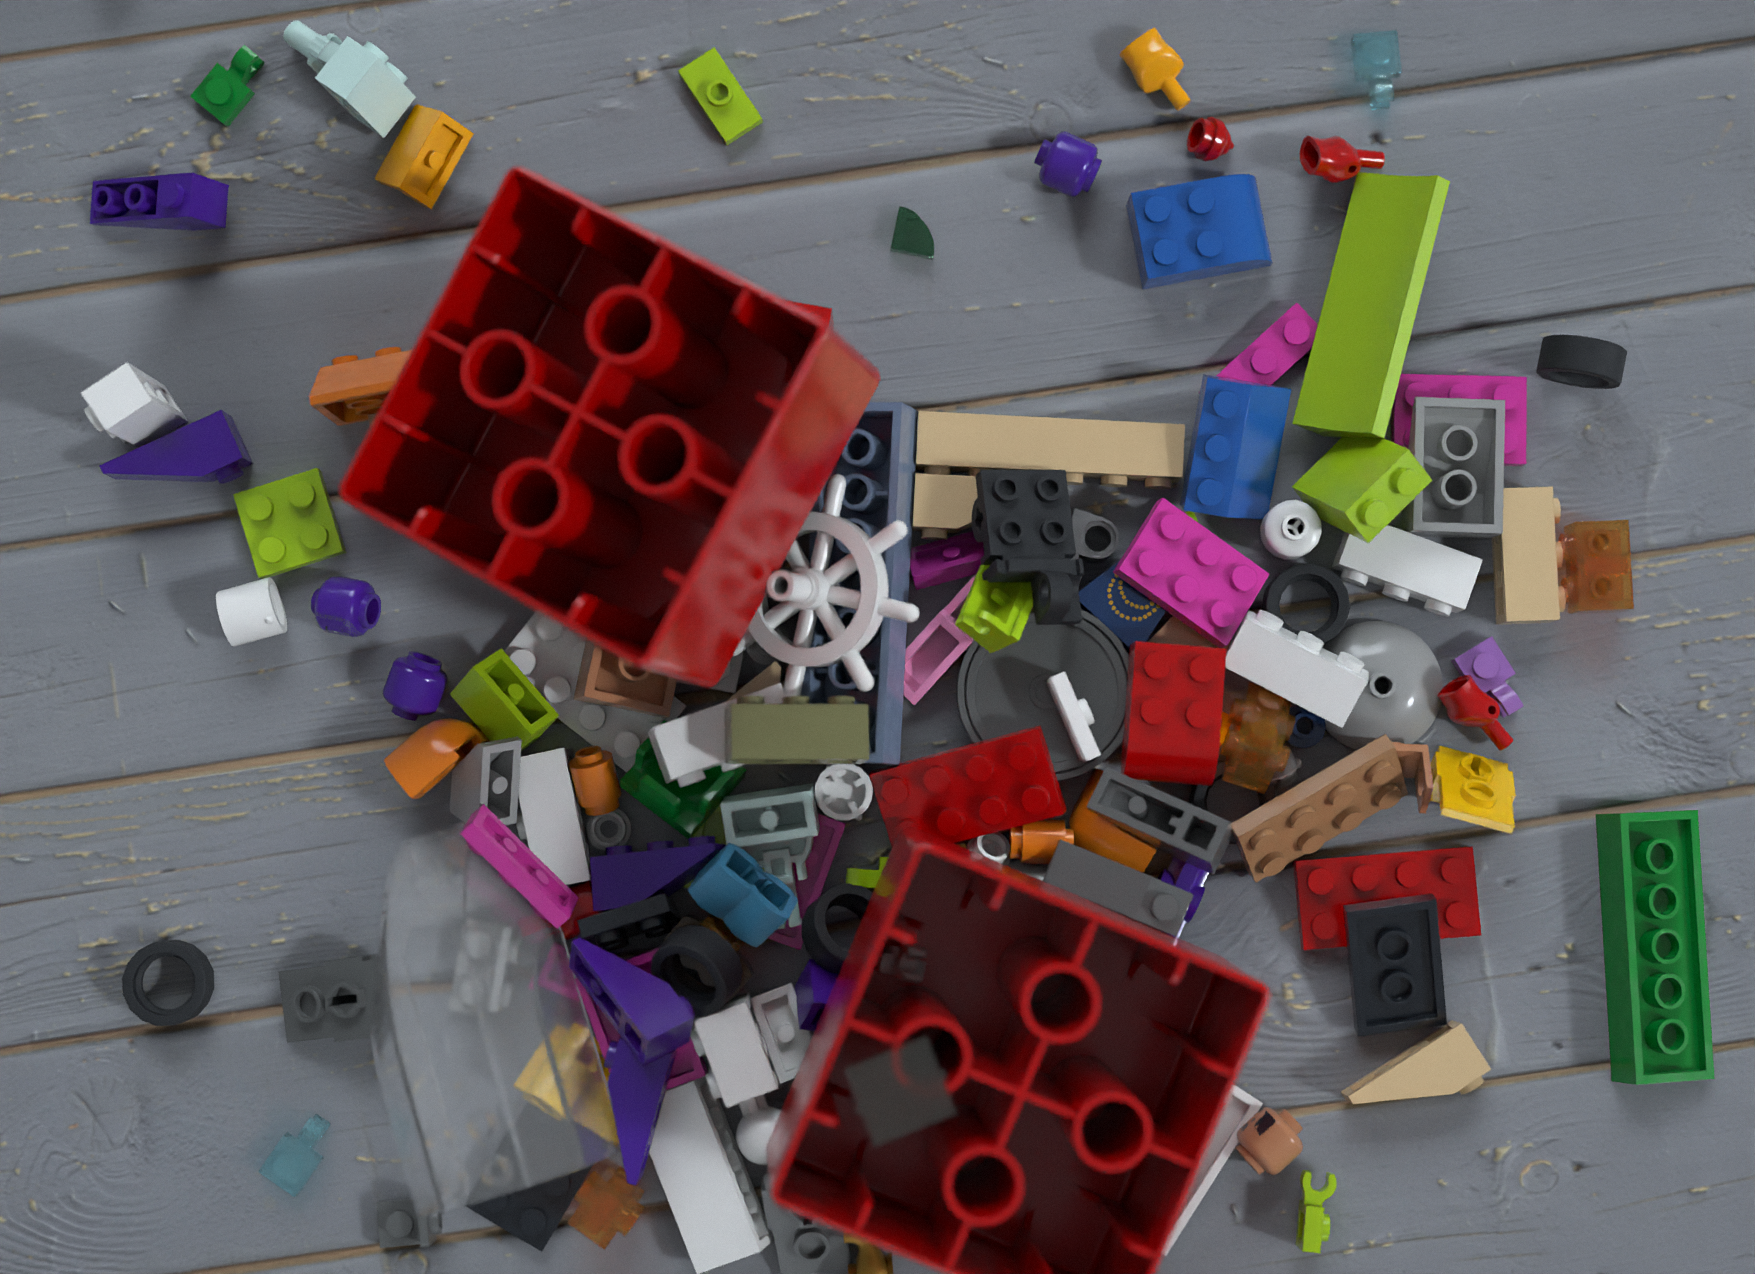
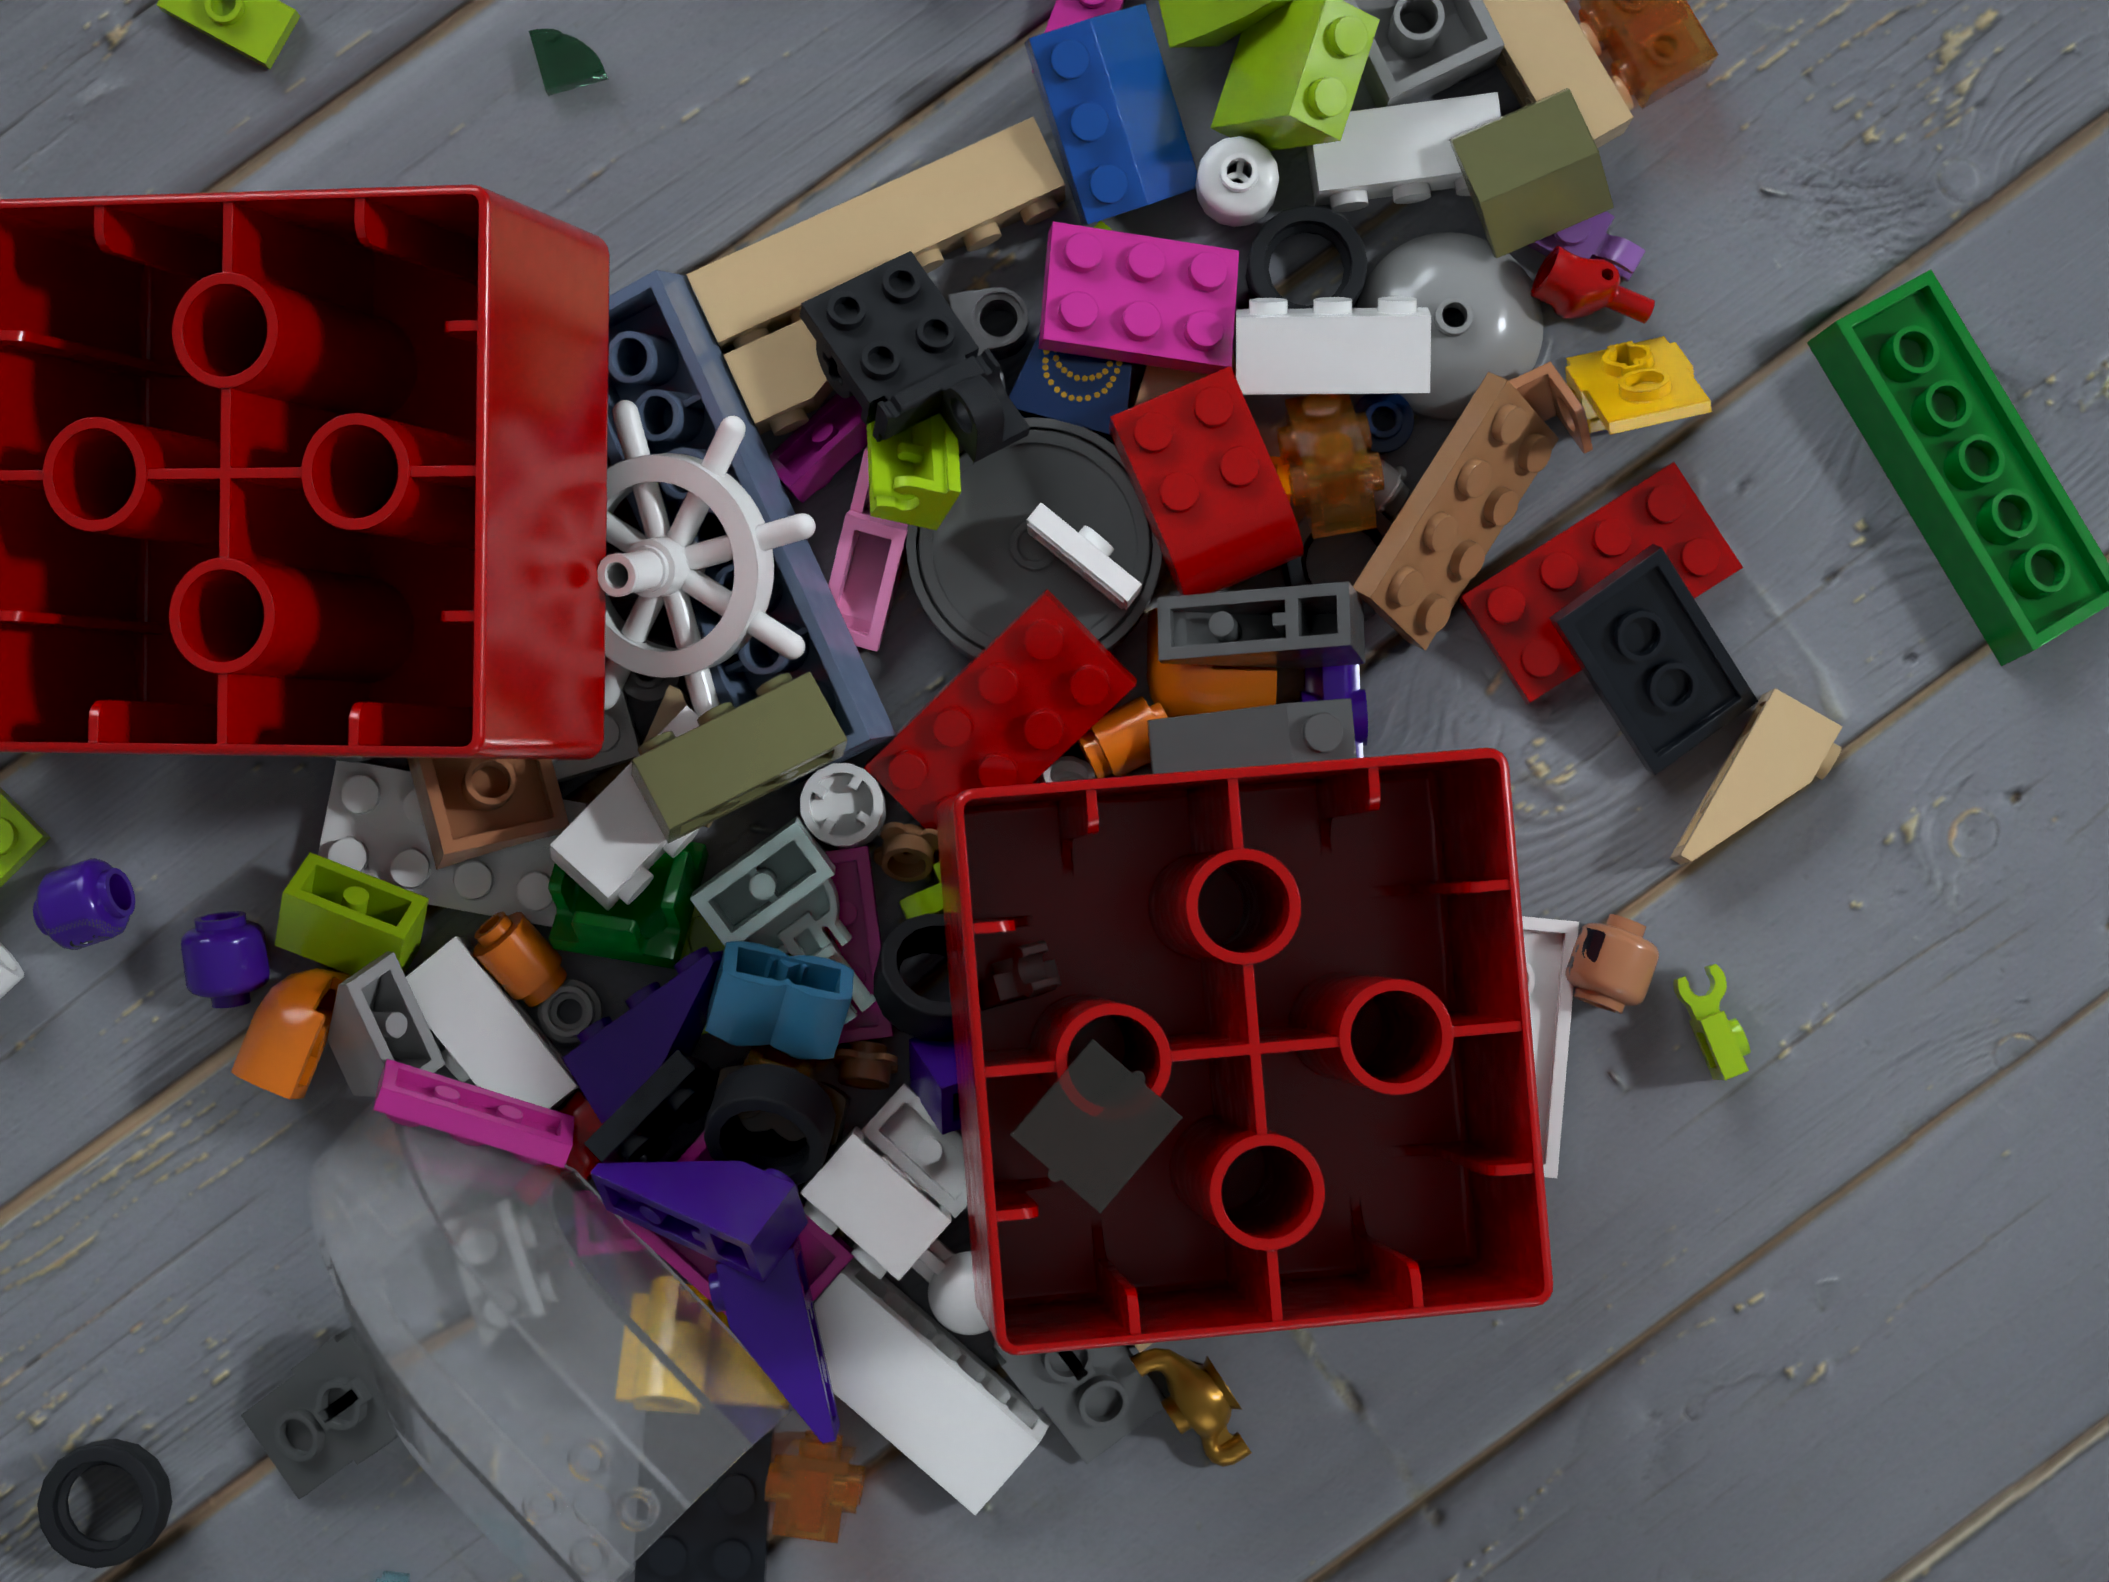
camera: 25 degrees left, 0 degrees up
none -> medium nougat plate [834,1041,898,1090]
none -> medium nougat plate [873,822,939,882]
none -> olive slope [1449,88,1614,258]

